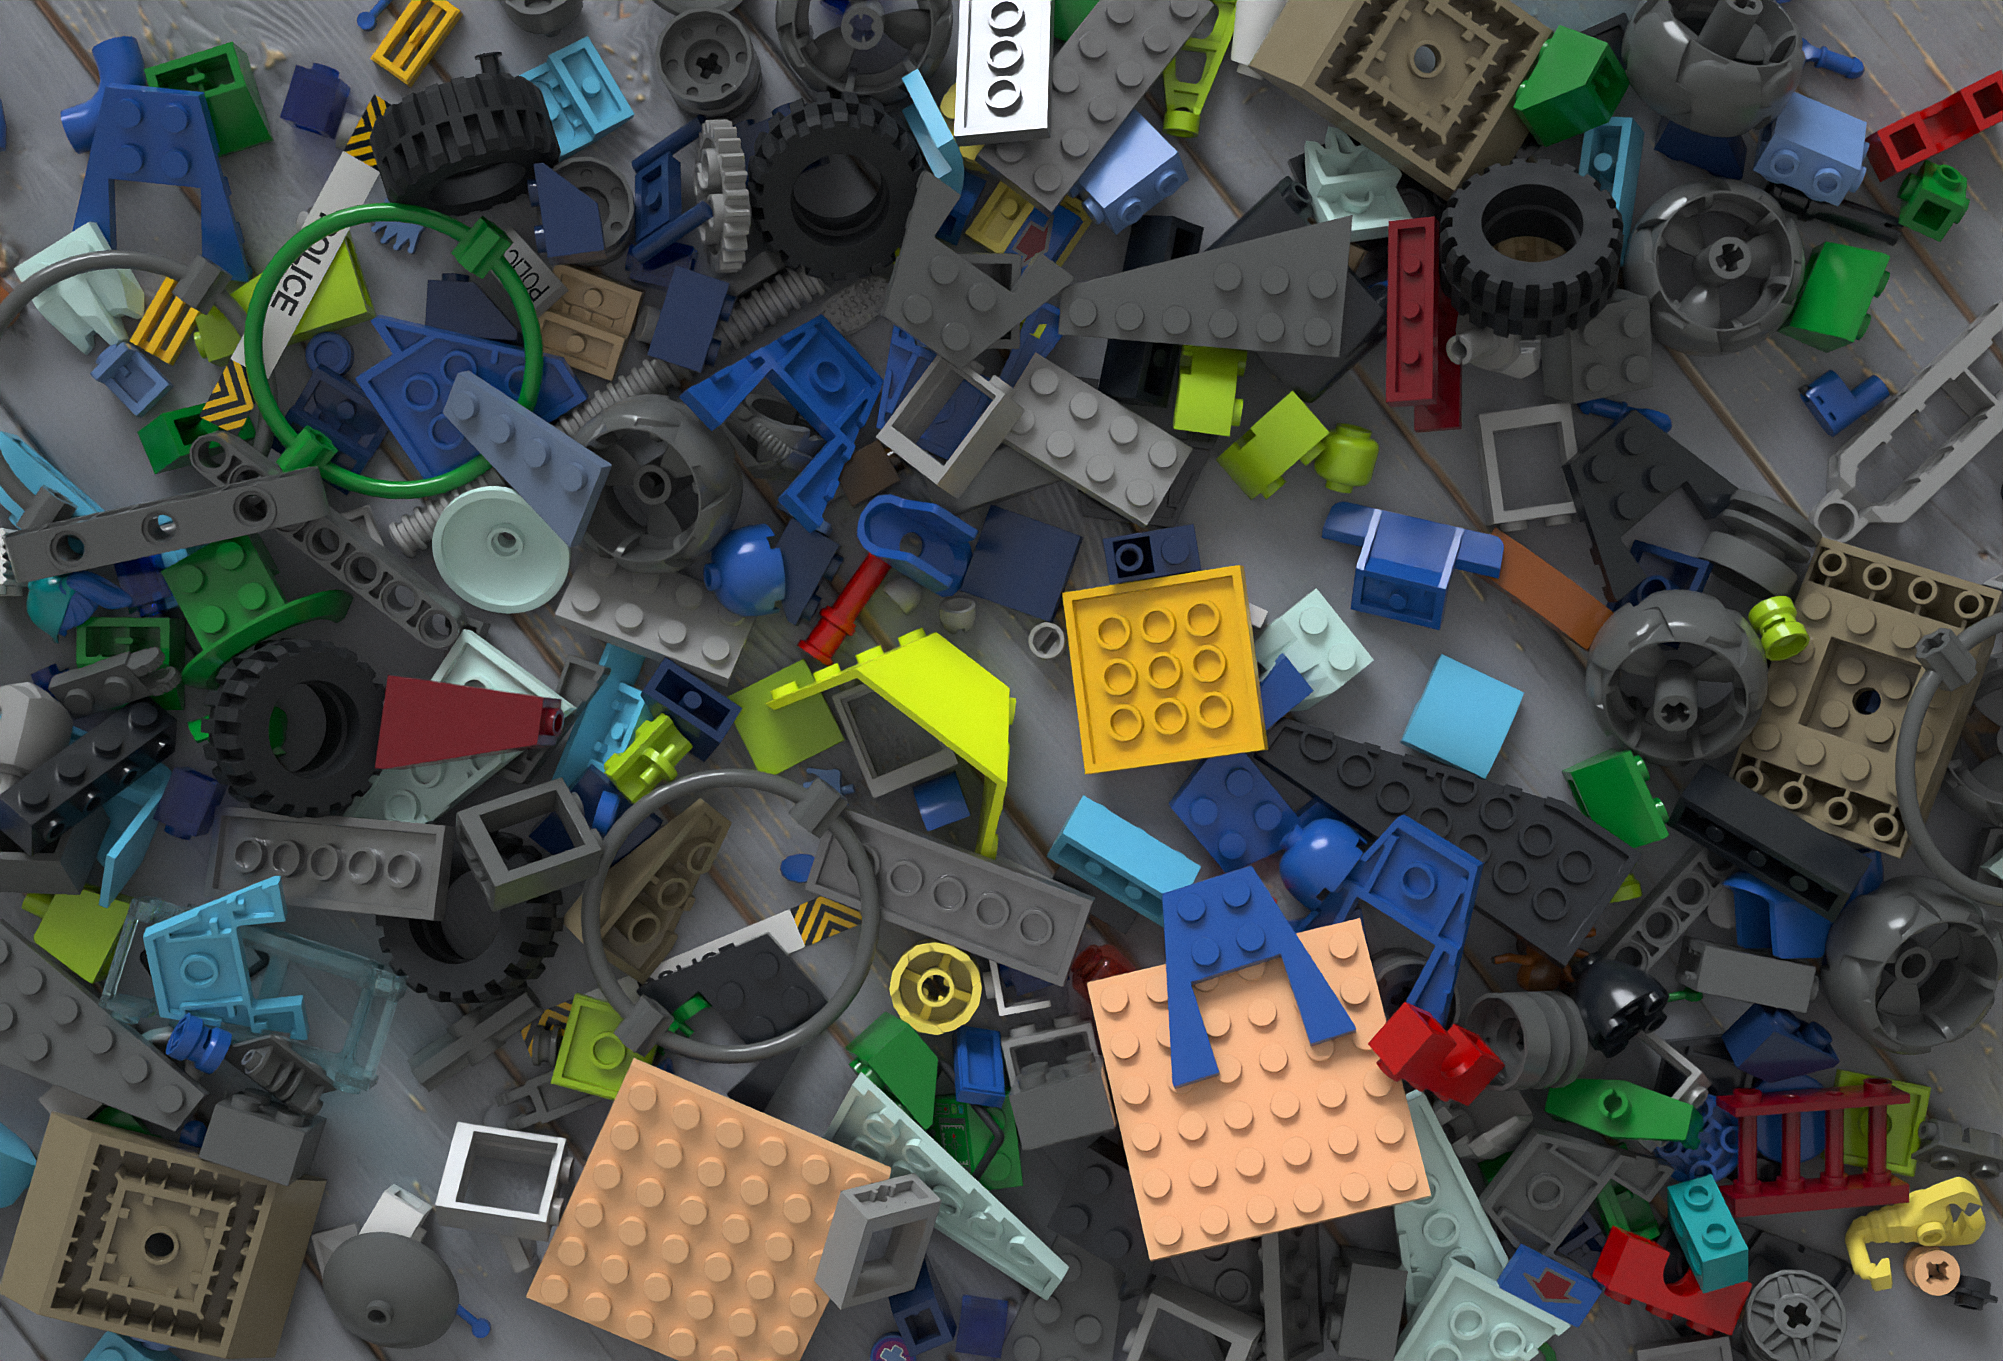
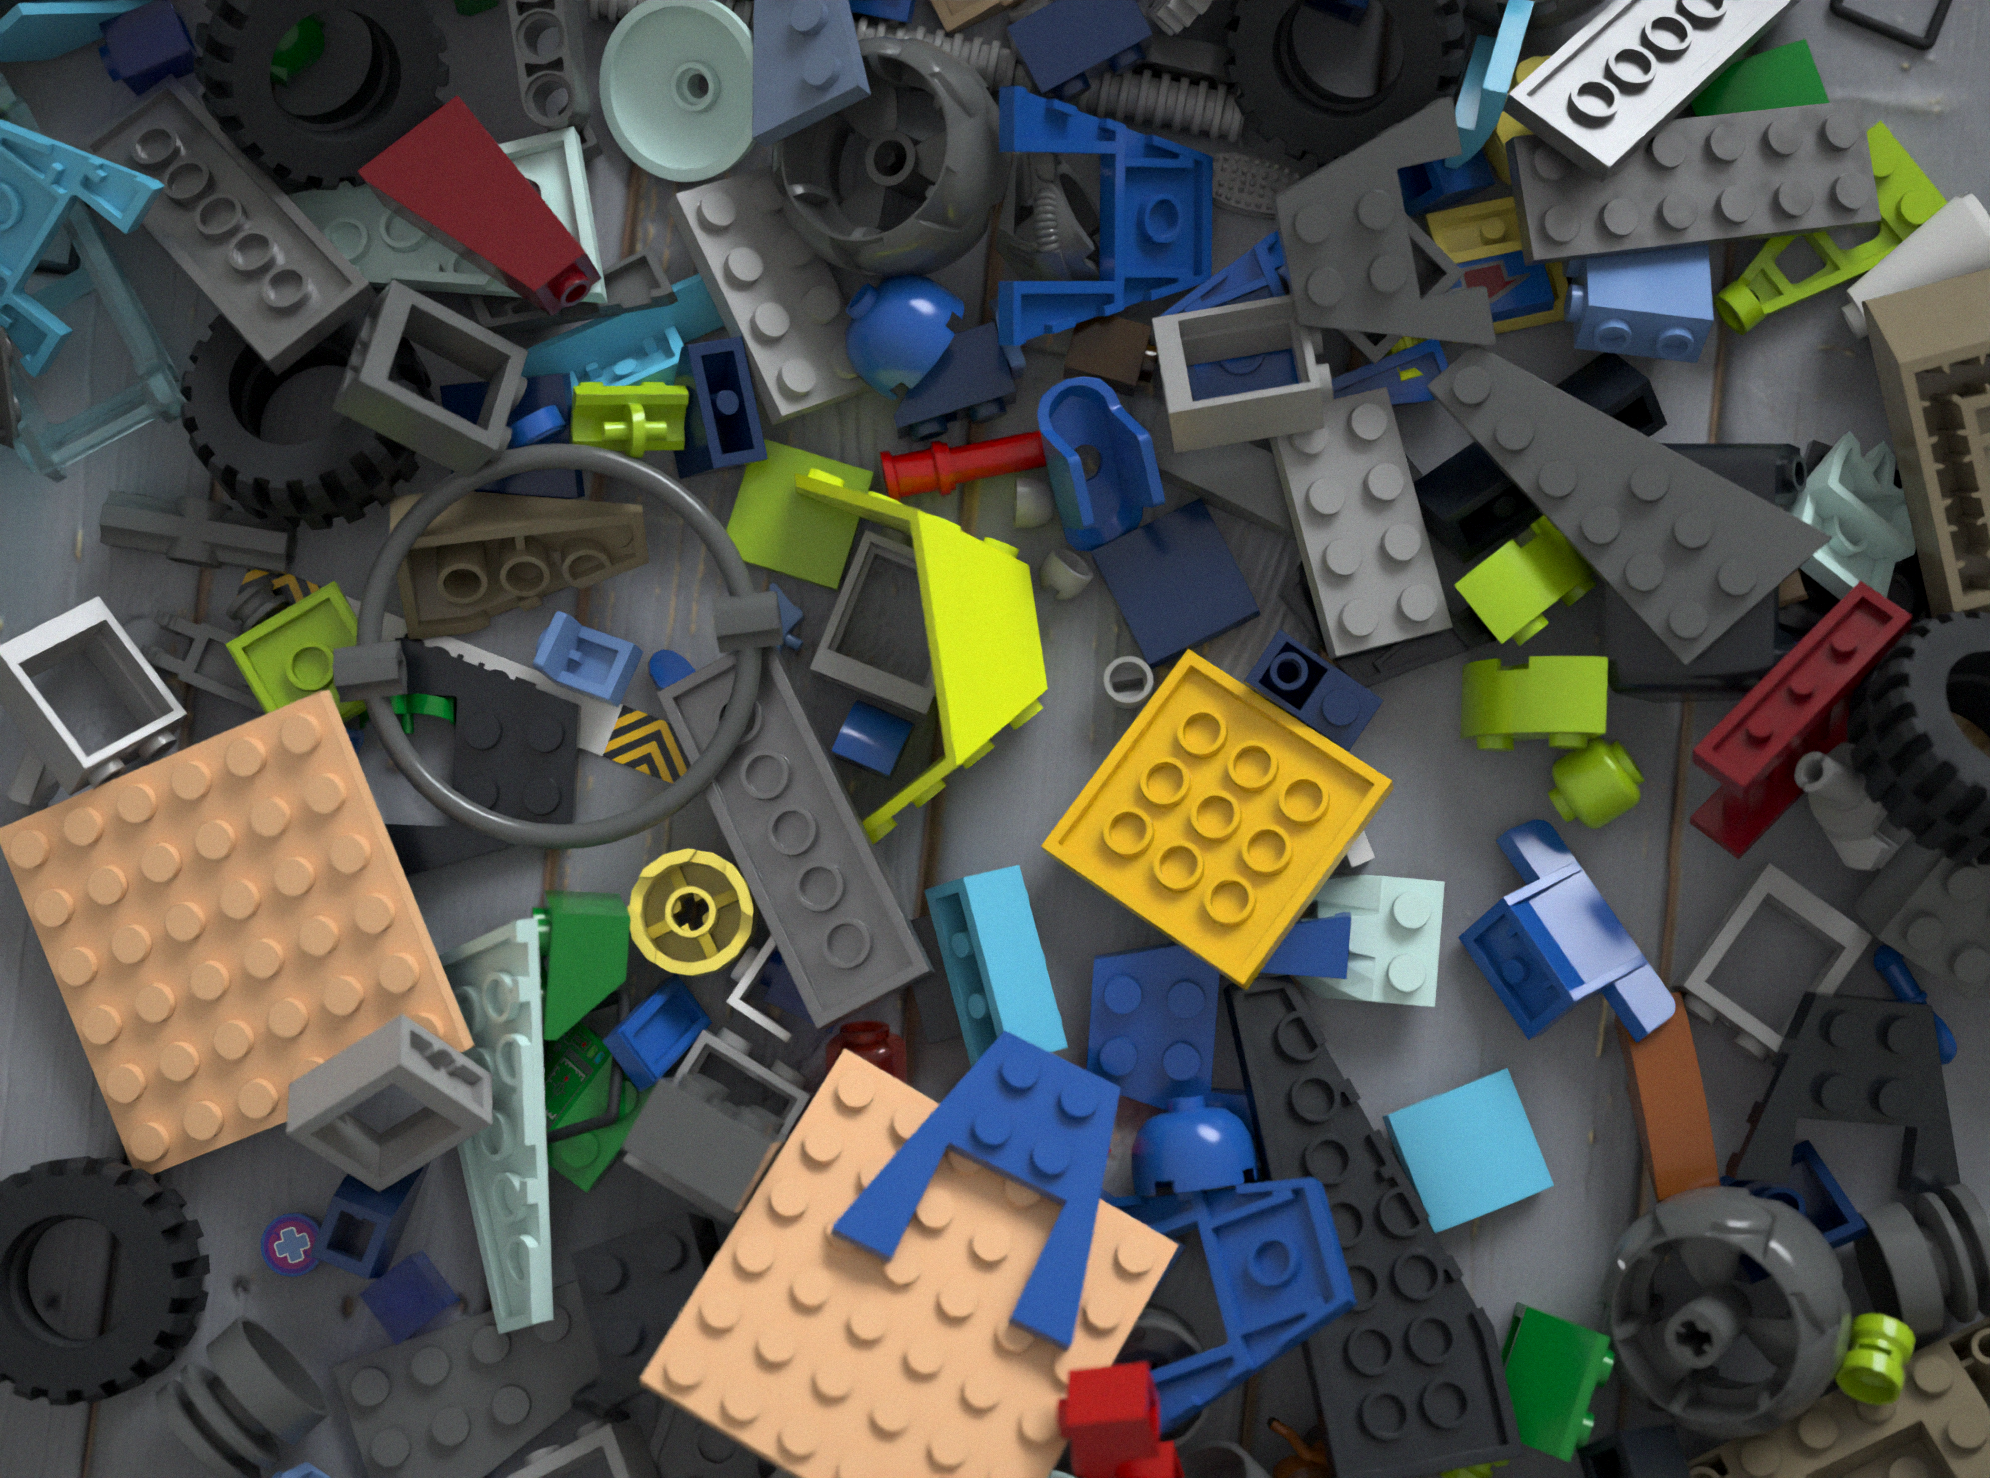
camera: 40 degrees right, 5 degrees down
none -> medium blue bracket [533,611,643,707]

